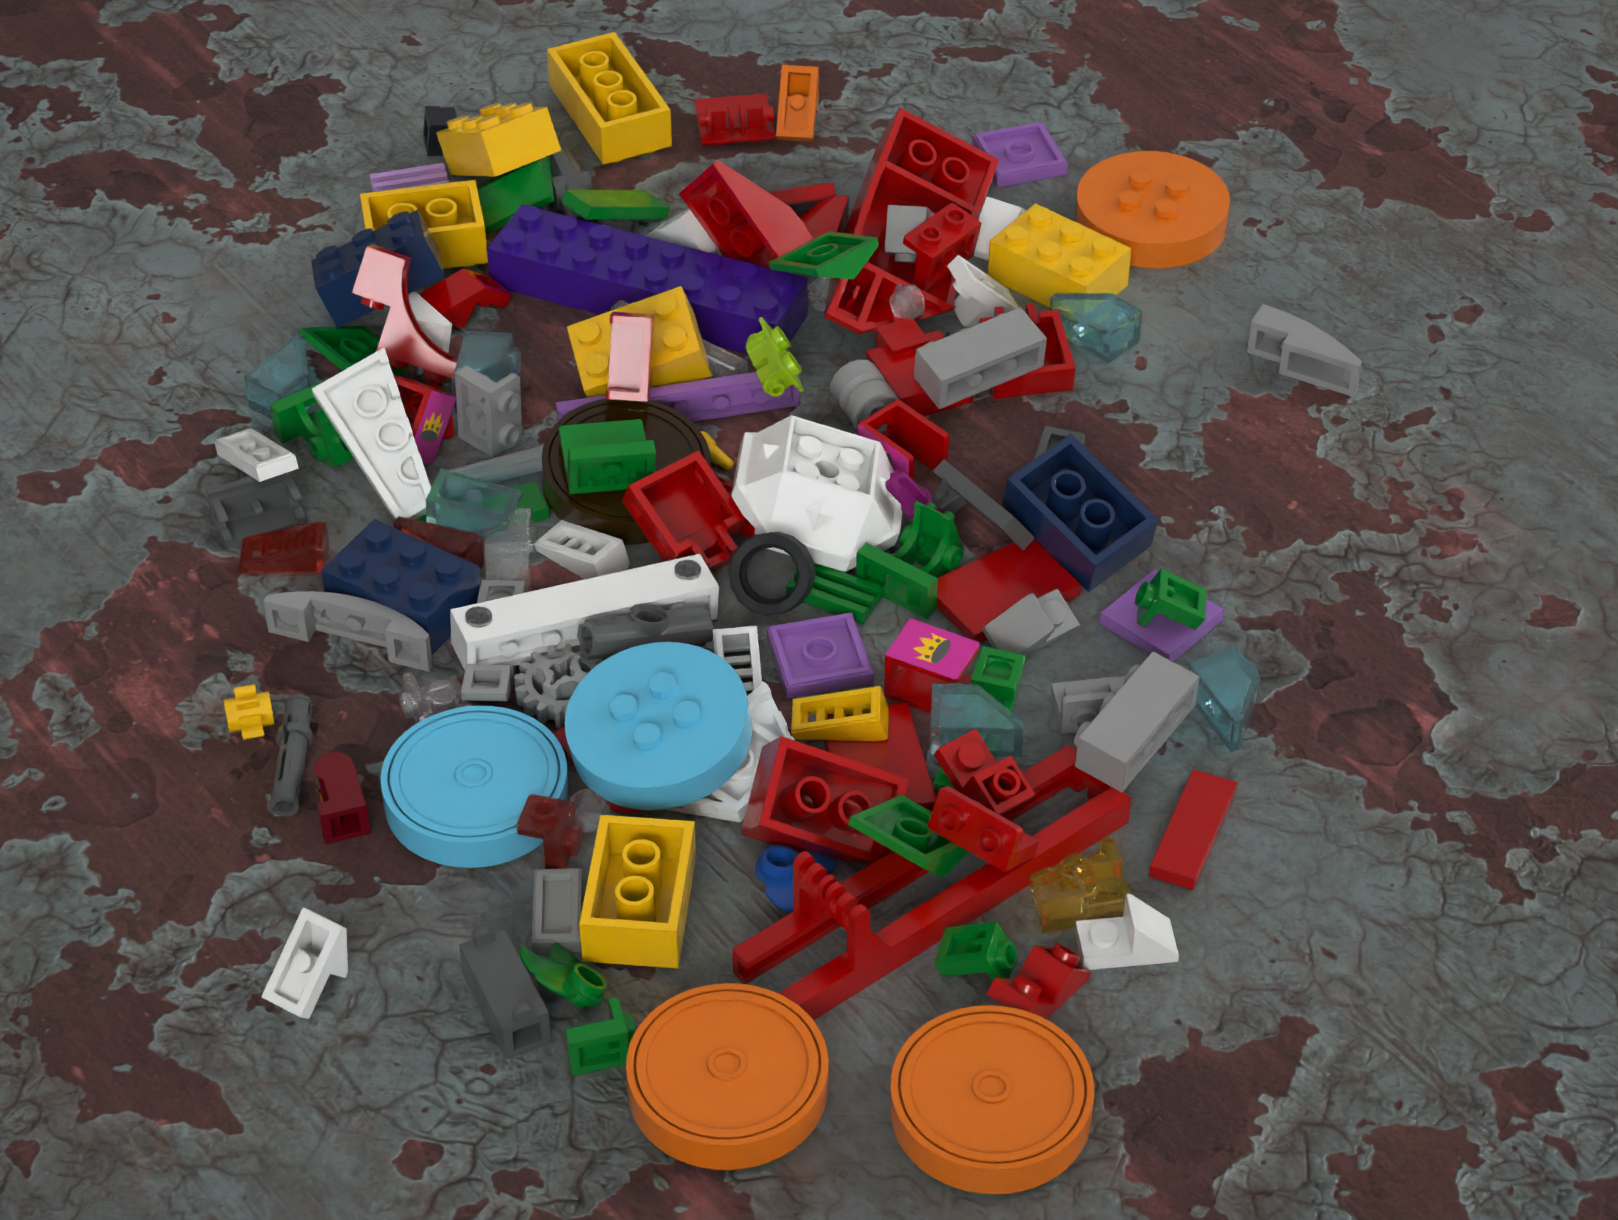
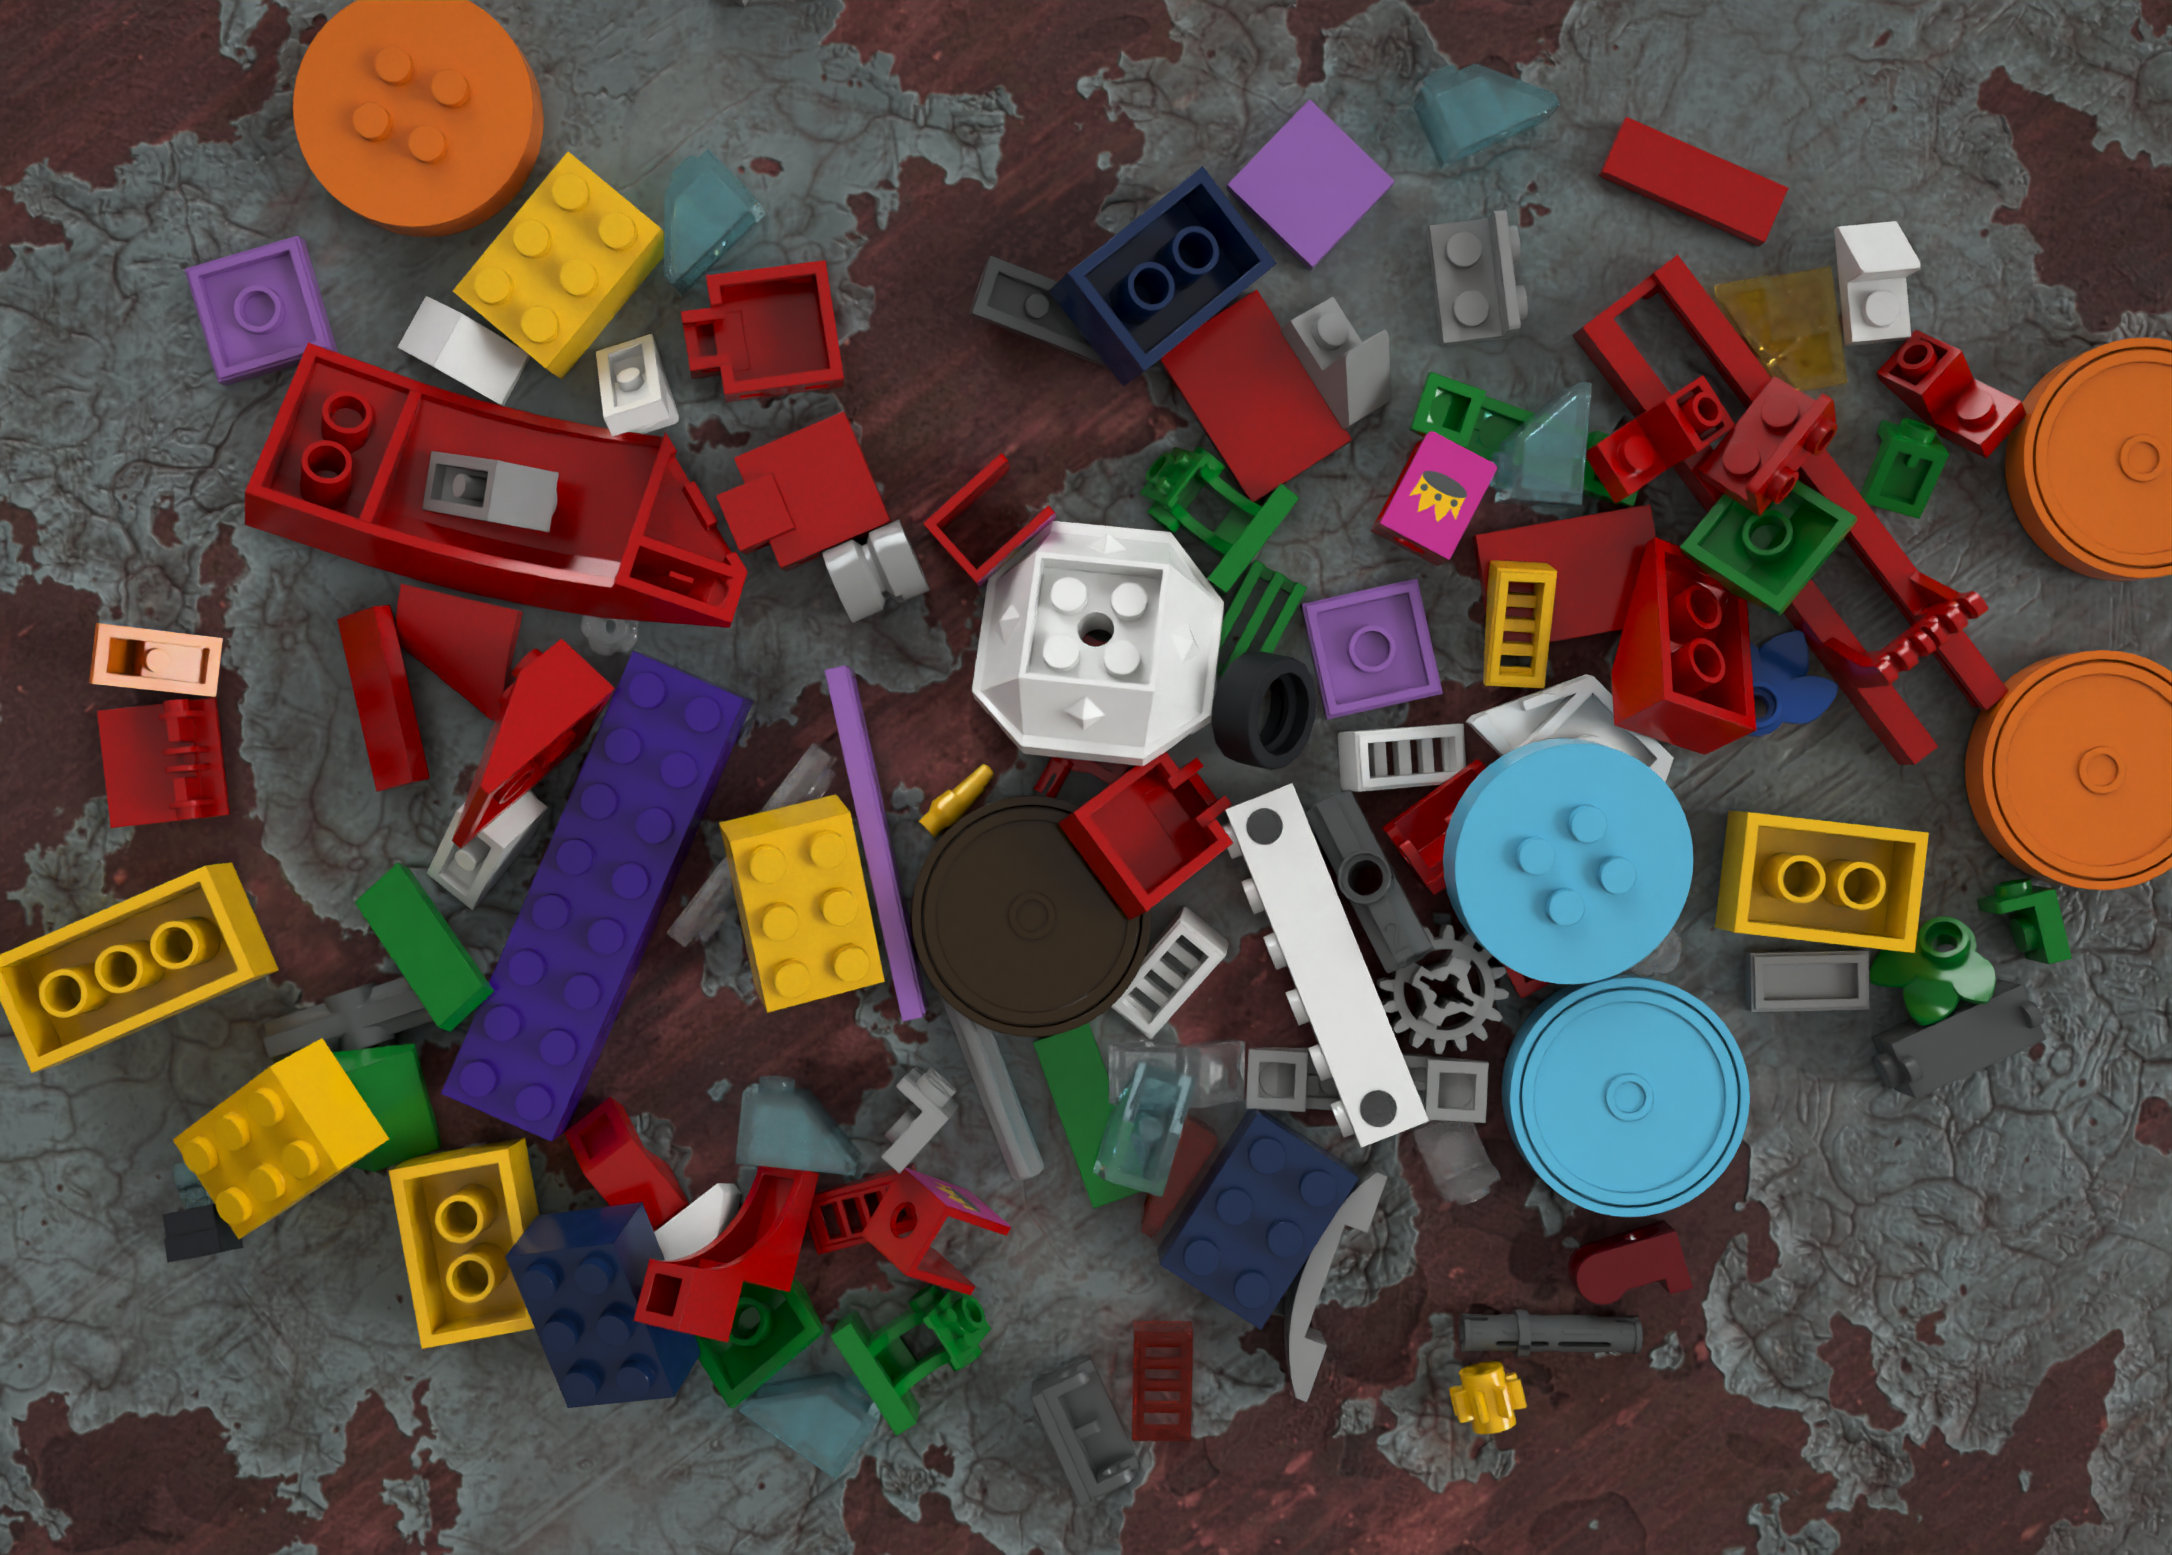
camera: 90 degrees left, 45 degrees up
white tile [214,428,299,482] -> none
white slope [261,908,348,1019] -> none
white wing [312,348,437,529] -> none
lavender tile [369,163,450,192] -> none
clear red bracket [516,794,583,869] -> none
green bracket [559,419,656,494] -> none
panel [606,312,655,402] -> none
lime hinge [745,317,804,397] -> none
green slope [769,231,879,279] -> none
magenta axle [885,470,945,518] -> none
clear plate [890,284,925,320] -> none
red bracket [903,203,982,291] -> none
light grey brick [914,307,1047,409] -> none
dark grey hinge [932,459,1035,551] -> none
light grey brick [1074,652,1200,792] -> none
green bracket [1134,568,1207,630] -> none

